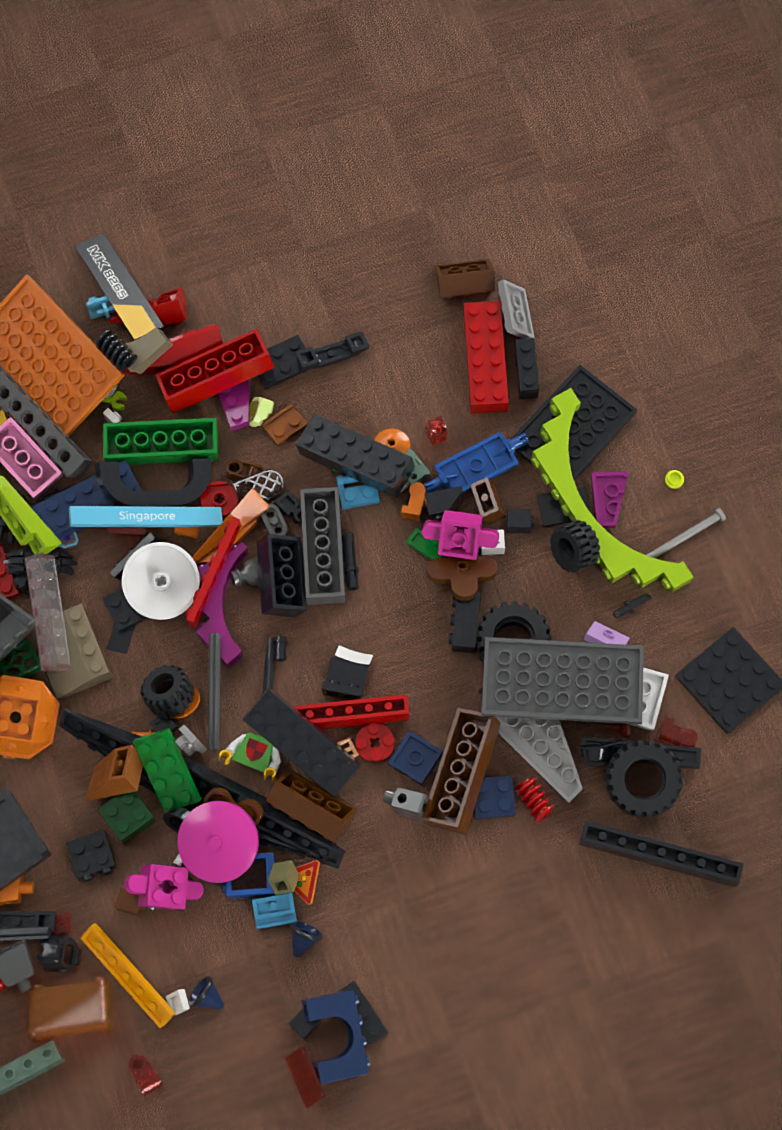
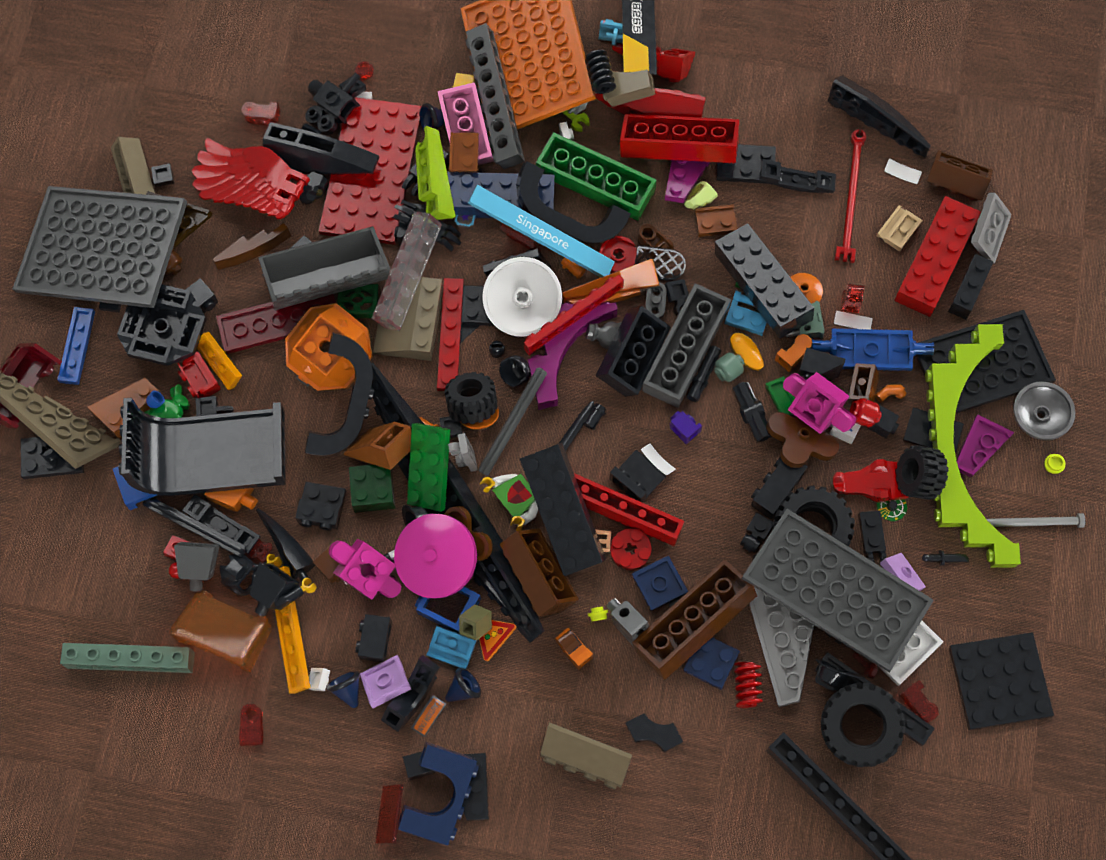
camera: 30 degrees right, 0 degrees up
none -> black torso [250,554,317,616]
none -> black piece [256,508,315,582]
none -> black arch [305,332,374,455]
none -> black brick [355,614,392,663]
none -> lavender plate [360,655,411,708]
none -> black arch [381,655,440,732]
none -> orange sticker [411,695,446,737]
none -> red plate [437,278,464,391]
none -> dark orange plate [449,132,479,173]
none -> black hinge [489,340,505,358]
none -> black hair [499,355,530,387]
none -> dark tan slope [540,722,632,789]
none -> leg [554,628,593,670]
none -> neon yellow plate [587,606,609,621]
none -> black tile [625,713,683,752]
none -> dark purple brick [670,411,702,444]
none -> sand green head [714,352,745,382]
none -> light orange arm [730,333,764,371]
none -> black piece [732,382,772,443]
none -> black plate [740,512,773,553]
none -> black wedge [828,75,931,158]
none -> red animal [832,459,909,503]
none -> red hinge [834,129,867,263]
none -> white sticker [834,311,873,329]
none -> red head [849,398,882,427]
none -> black hinge [859,511,886,567]
none -> orange arm [875,384,906,403]
none -> tan plate [876,205,923,252]
none -> piece [877,499,907,521]
none -> white sticker [884,159,922,184]
none -> flat silver dish [1013,382,1075,440]

